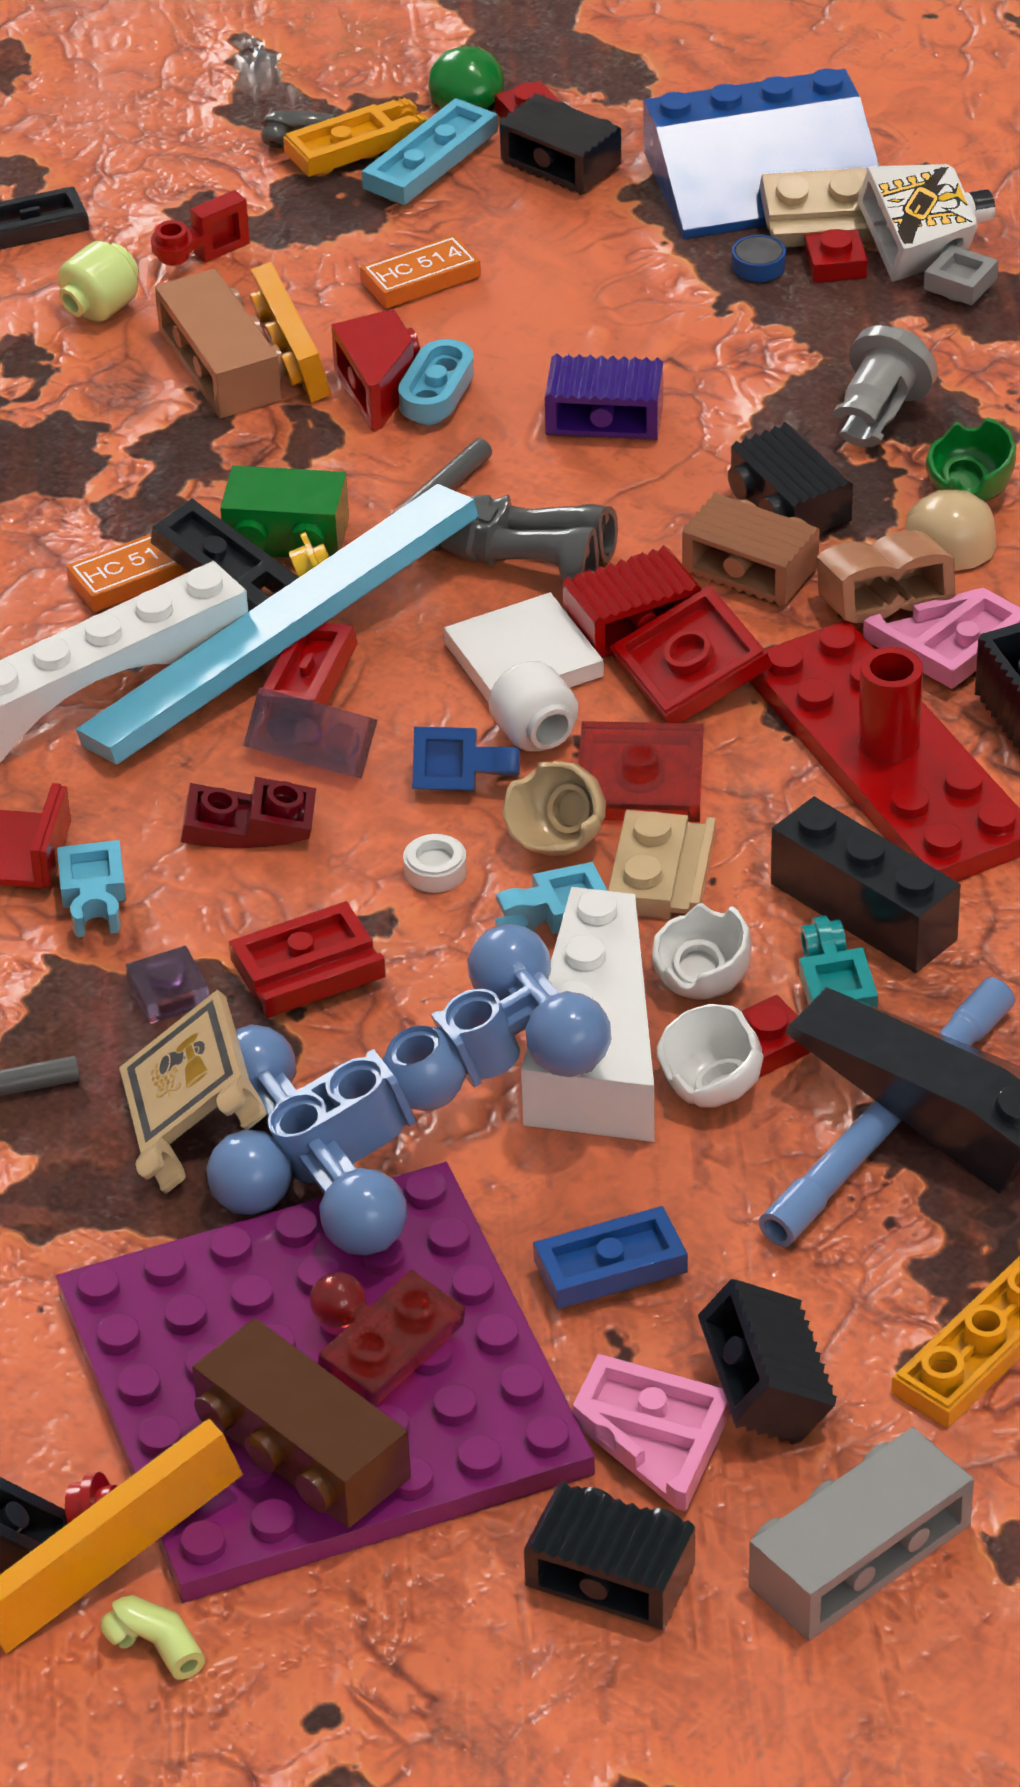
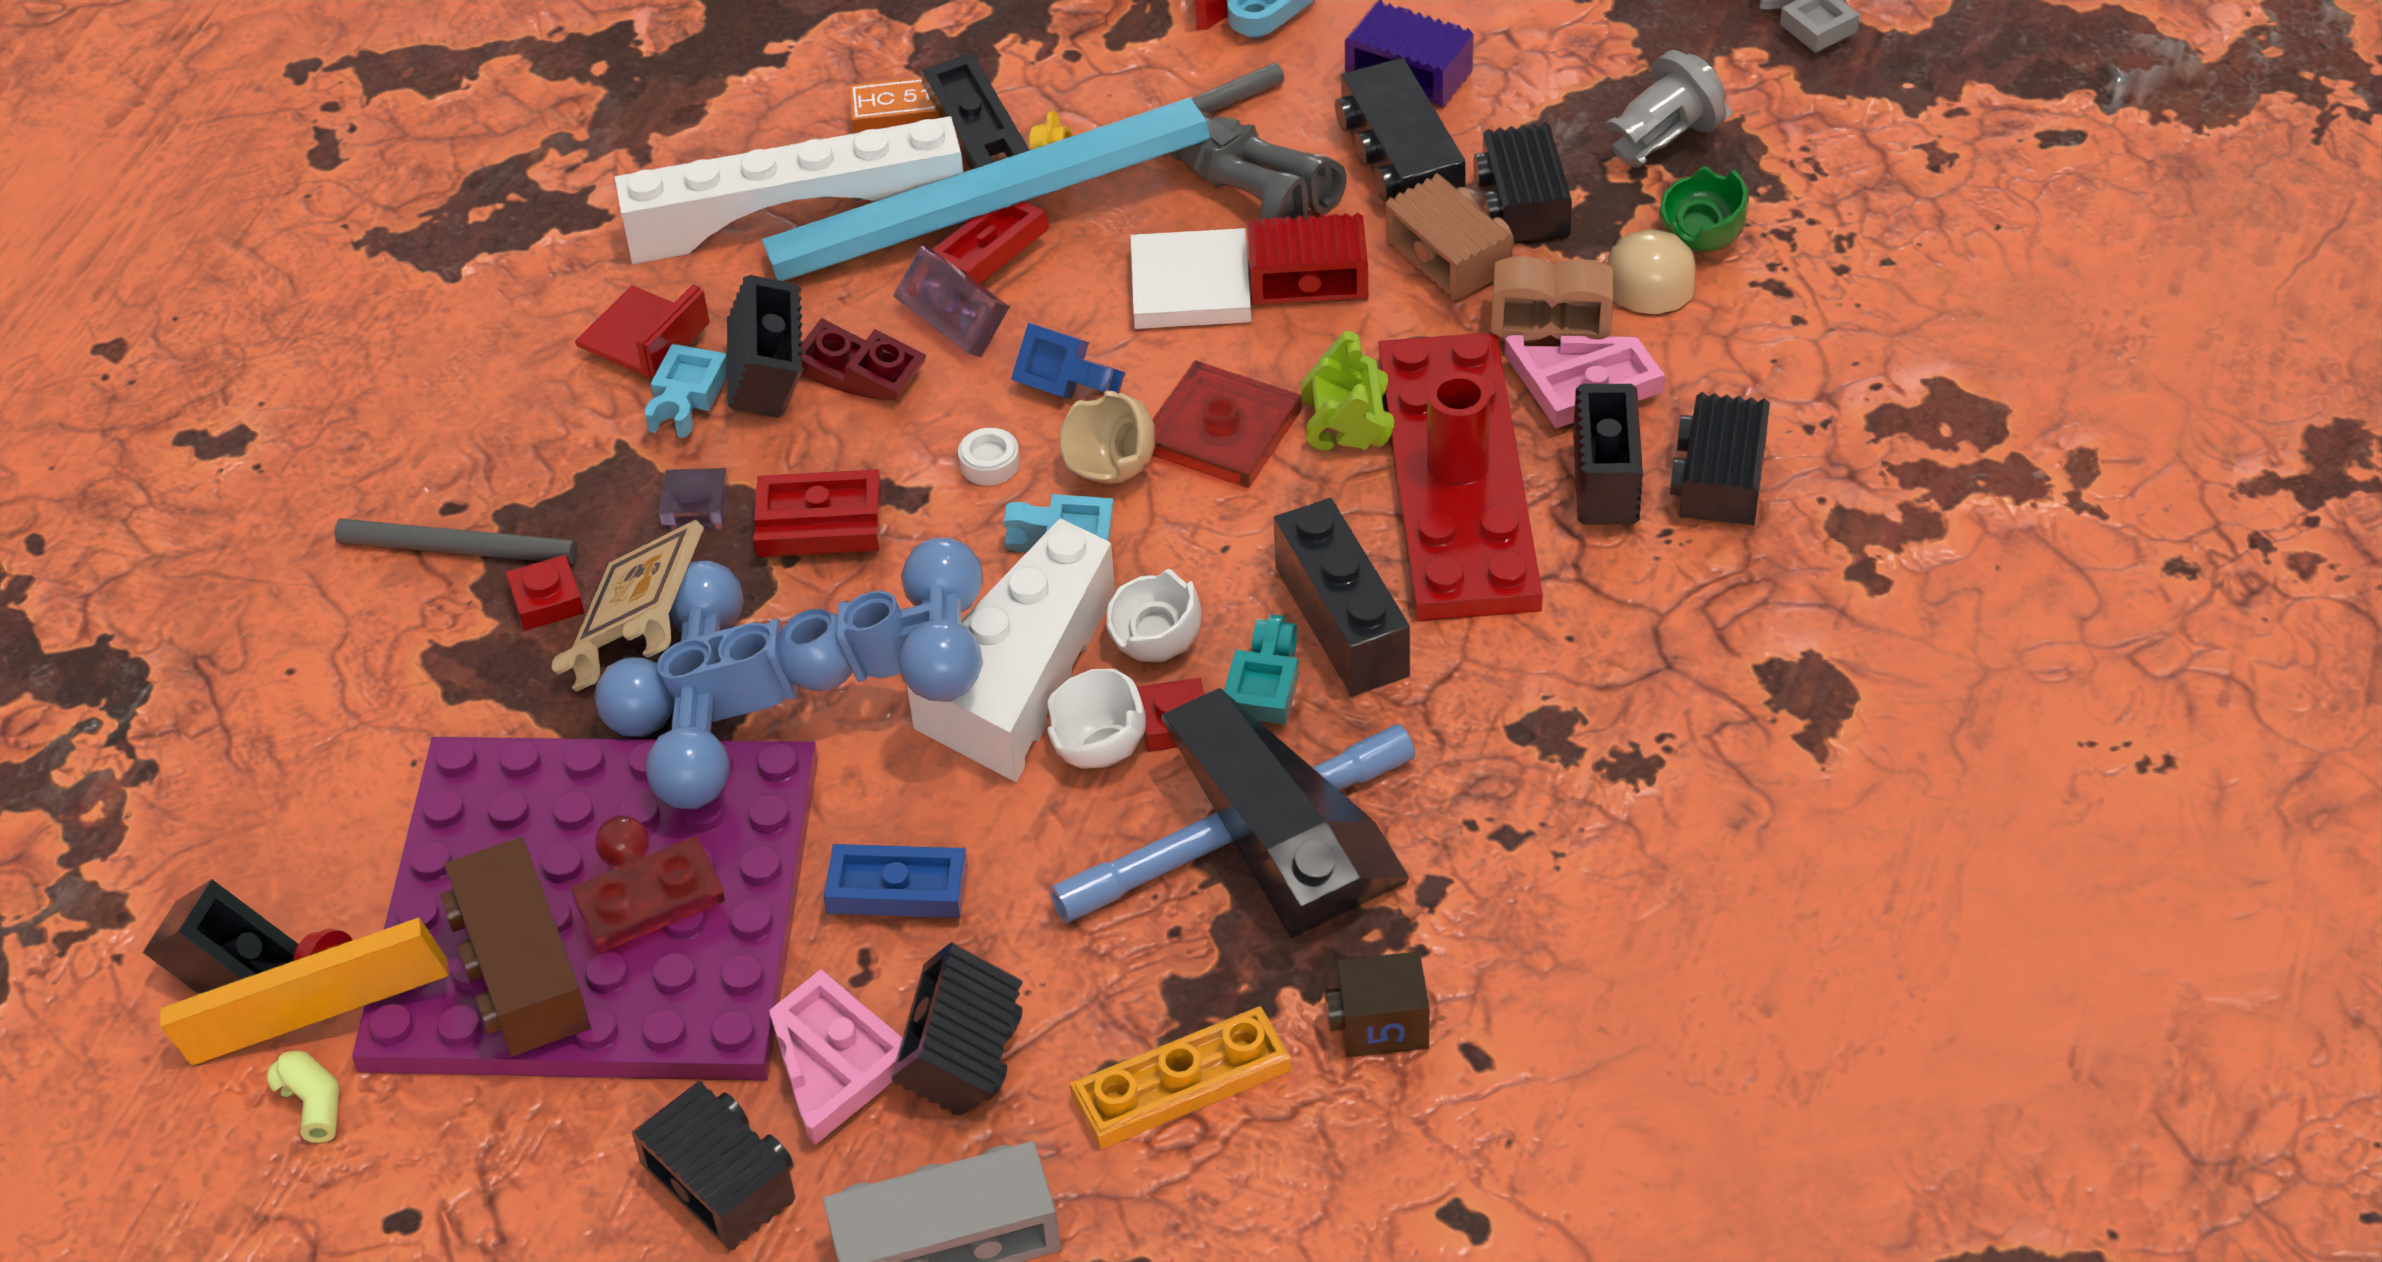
camera: 25 degrees right, 5 degrees up
green brick [220,465,349,558] -> none
white head [488,661,578,751] -> none
tan plate [608,810,716,919] -> none
red tile [609,585,773,730] -> none
none -> red plate [506,554,585,631]
none -> black brick [727,275,804,418]
none -> lime piece [1300,331,1394,450]
none -> black brick [1335,58,1466,201]

